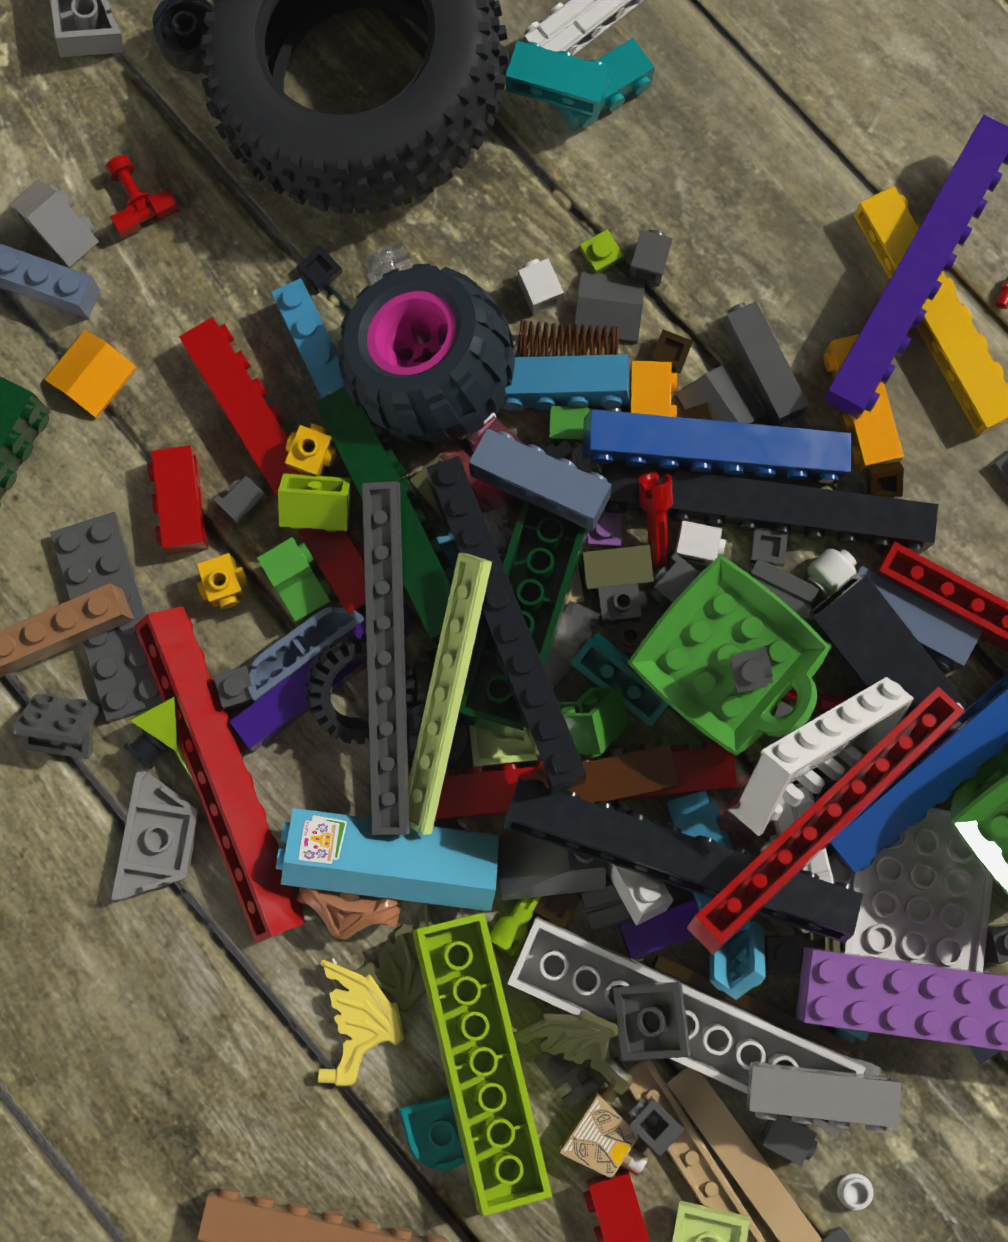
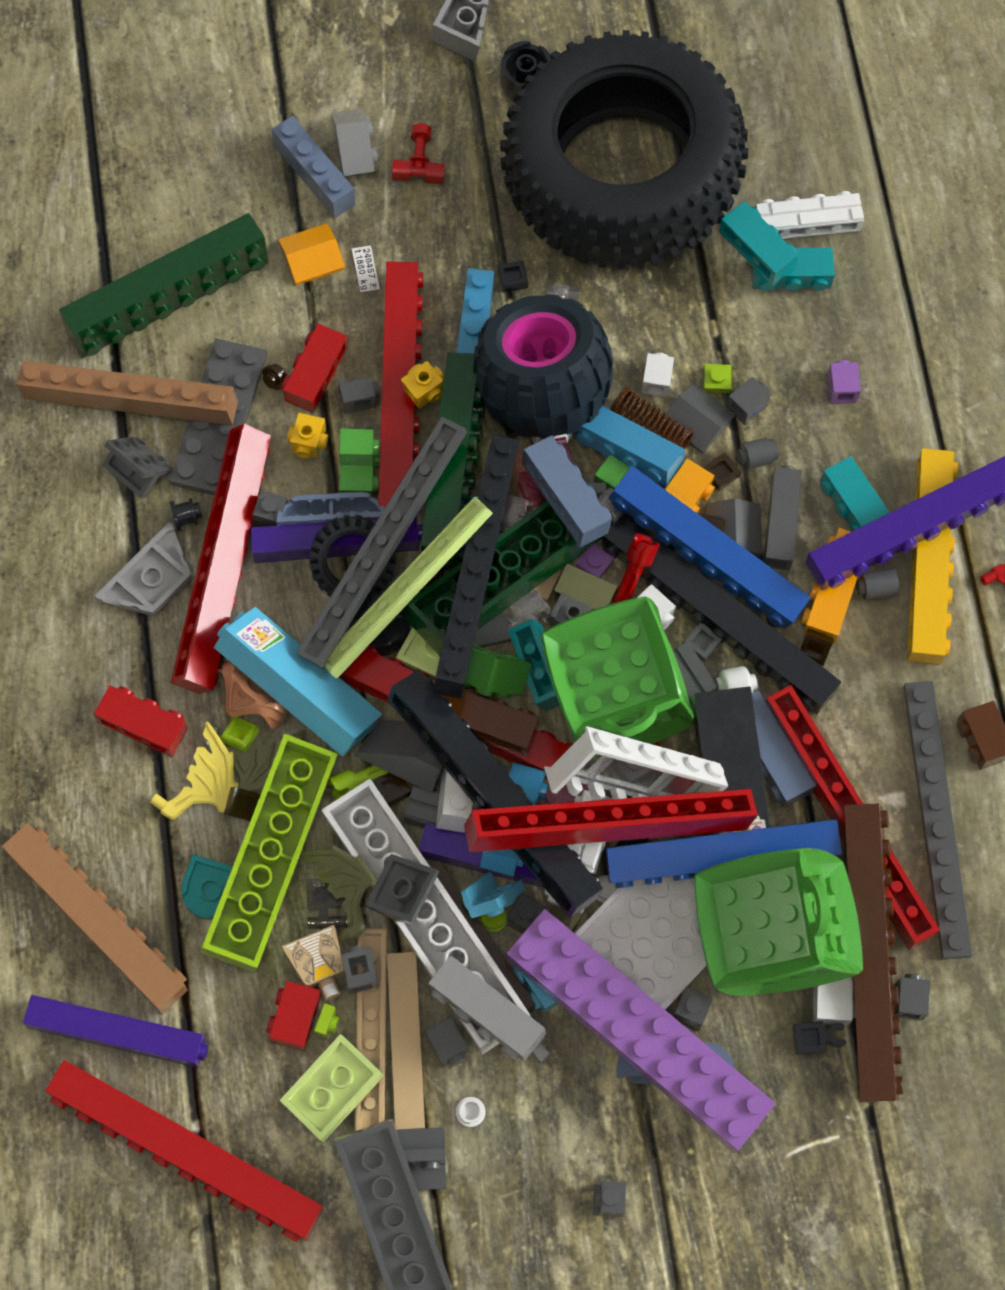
camera: 30 degrees right, 10 degrees down
lime piece [130,696,194,783] -> none
lime brick [278,474,351,532] -> none
dark grey brick [729,646,773,693] -> none
none -> red brick [94,685,188,758]
none -> lime tile [221,717,260,753]
none -> dark brown plate [224,787,261,822]
none -> dark brown plate [262,364,287,390]
none -> lime plate [314,1003,340,1040]
none -> white sticker [352,245,380,292]
none -> dark grey brick [737,438,779,469]
none -> teal brick [820,456,890,532]
none -> medium lavender brick [827,360,861,404]
none -> dark grey brick [856,568,899,600]

